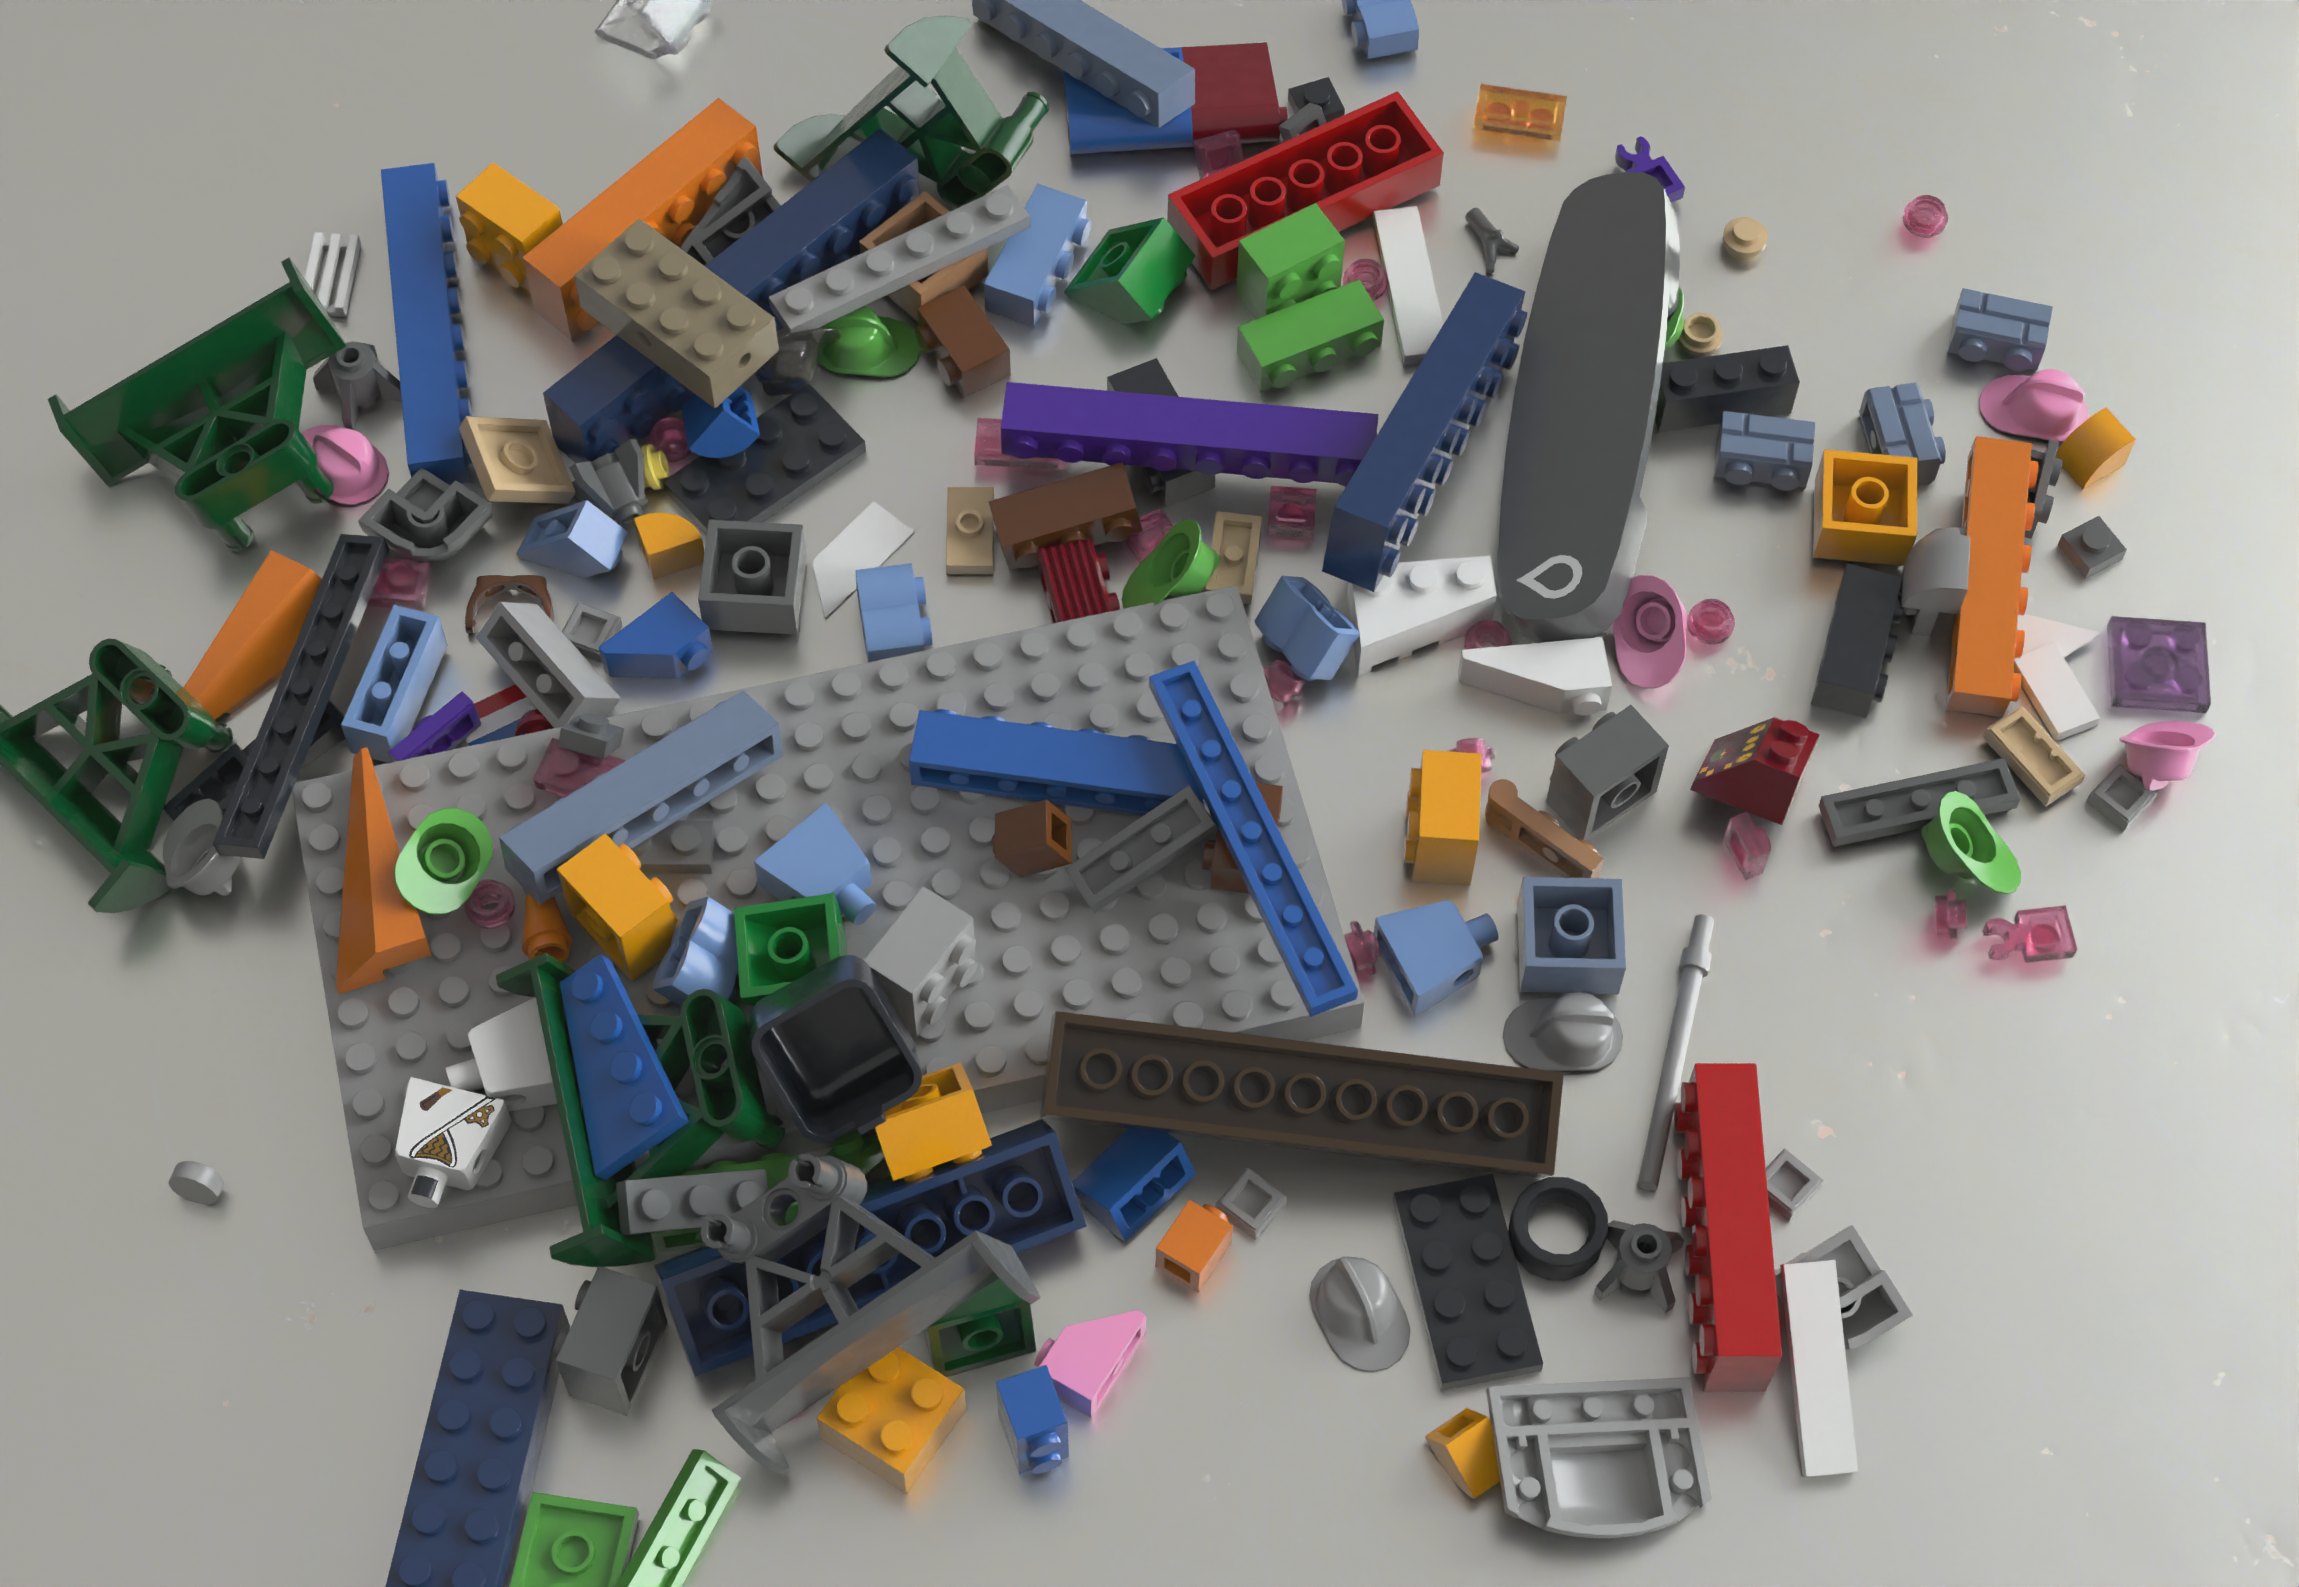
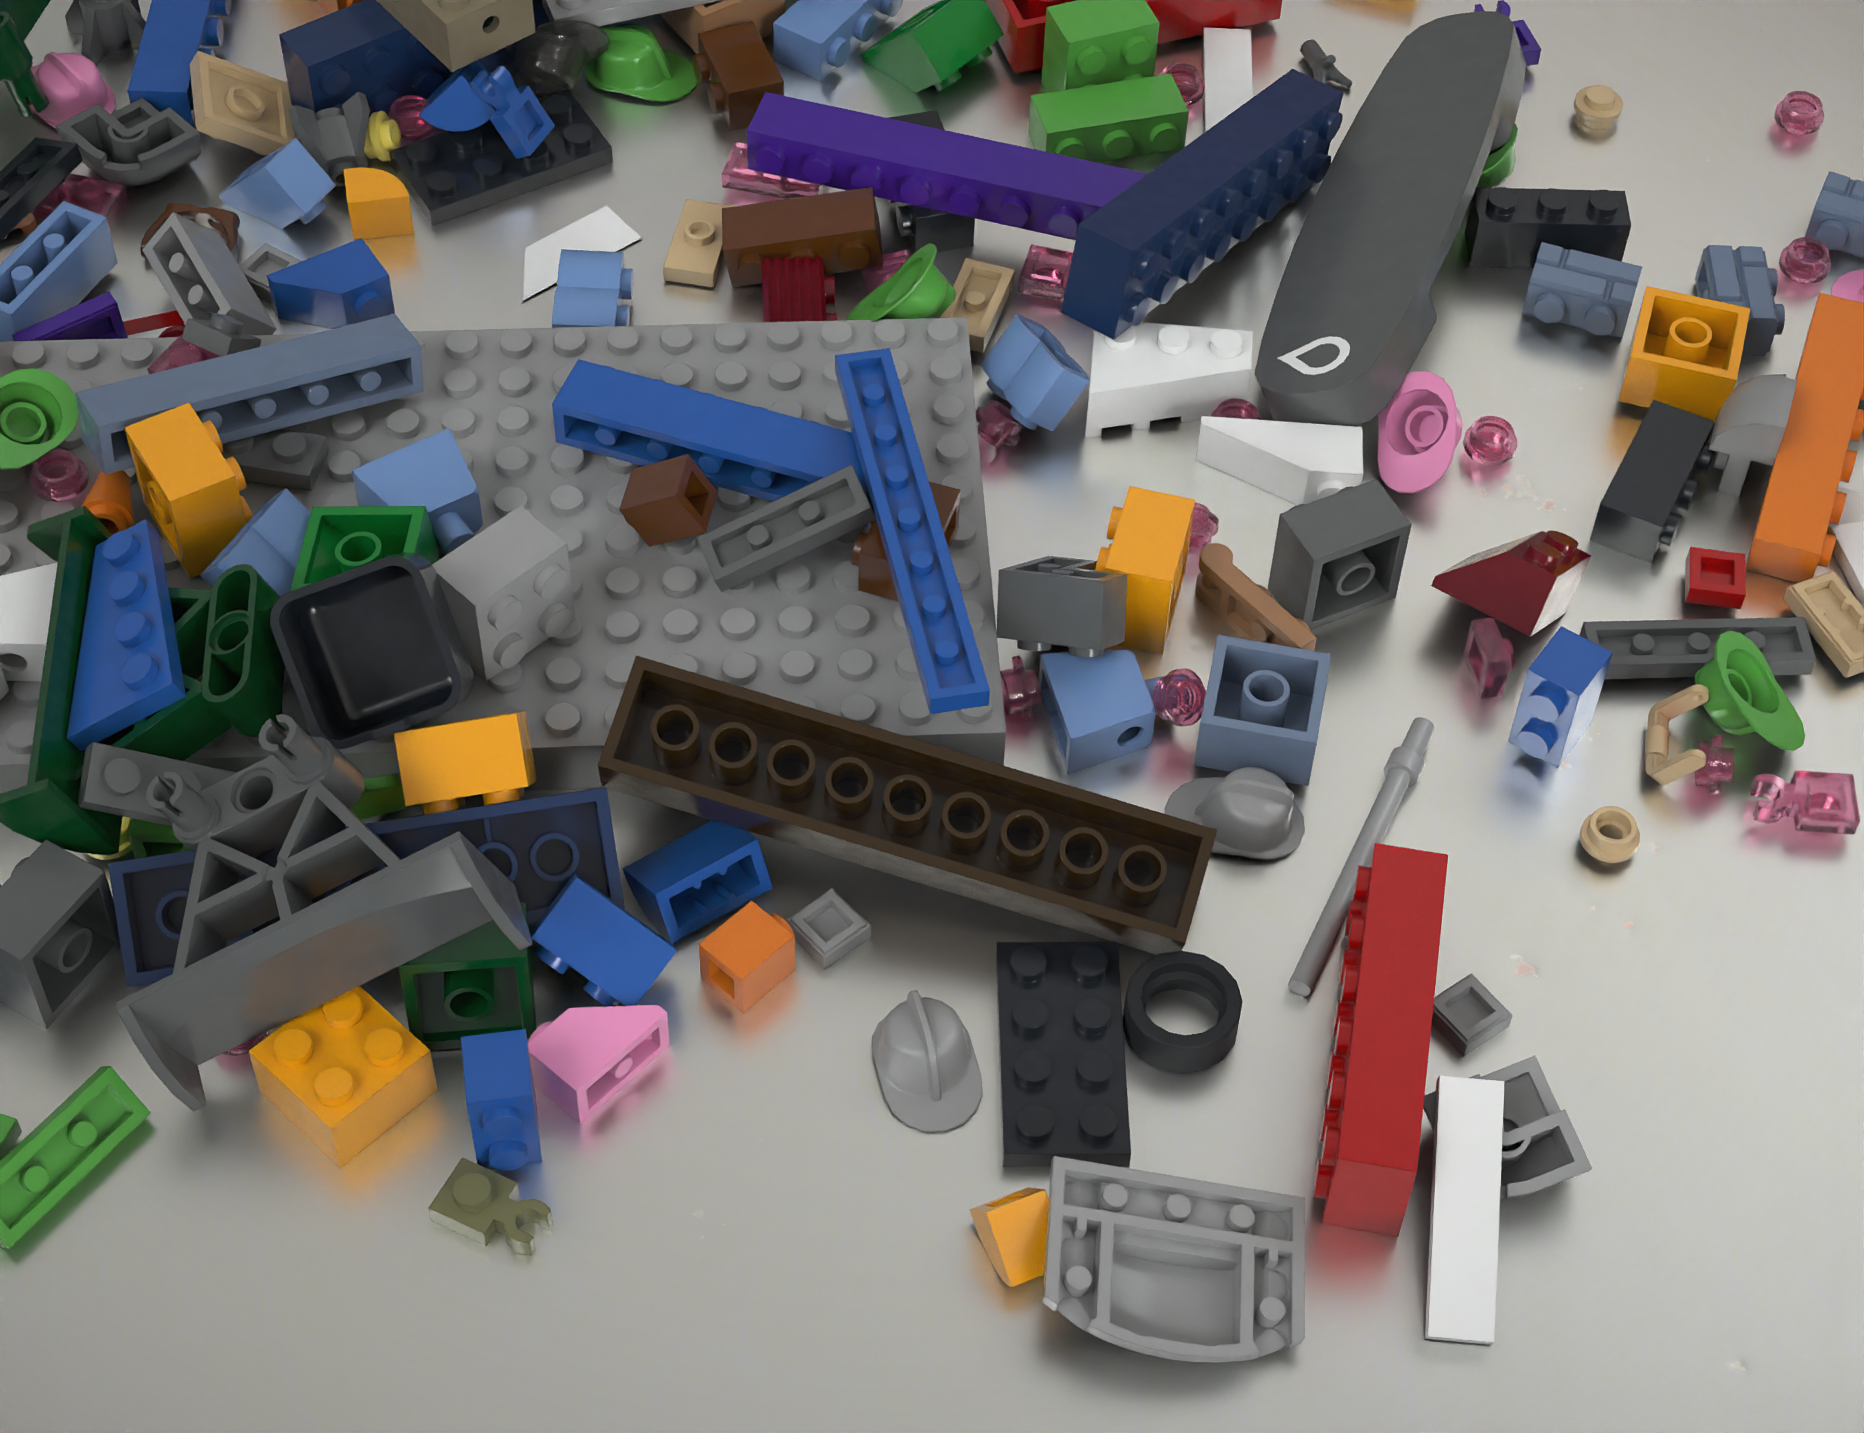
camera: 10 degrees right, 10 degrees down
dark grey brick [698,520,807,635] -> none
dark grey brick [1594,1220,1685,1313] -> none
tan plate [1677,313,1723,356] -> none
none -> olive plate [428,1157,553,1255]
none -> blue plate [470,66,555,159]
none -> blue brick [530,873,677,1007]
none -> dark grey brick [997,556,1127,657]
none -> clear pink plate [1153,668,1206,727]
none -> blue brick [1508,626,1613,768]
none -> tan plate [1580,806,1640,863]
none -> tan piece [1644,684,1709,785]
none -> red plate [1685,547,1746,609]
none -> clear pink plate [1779,237,1831,284]

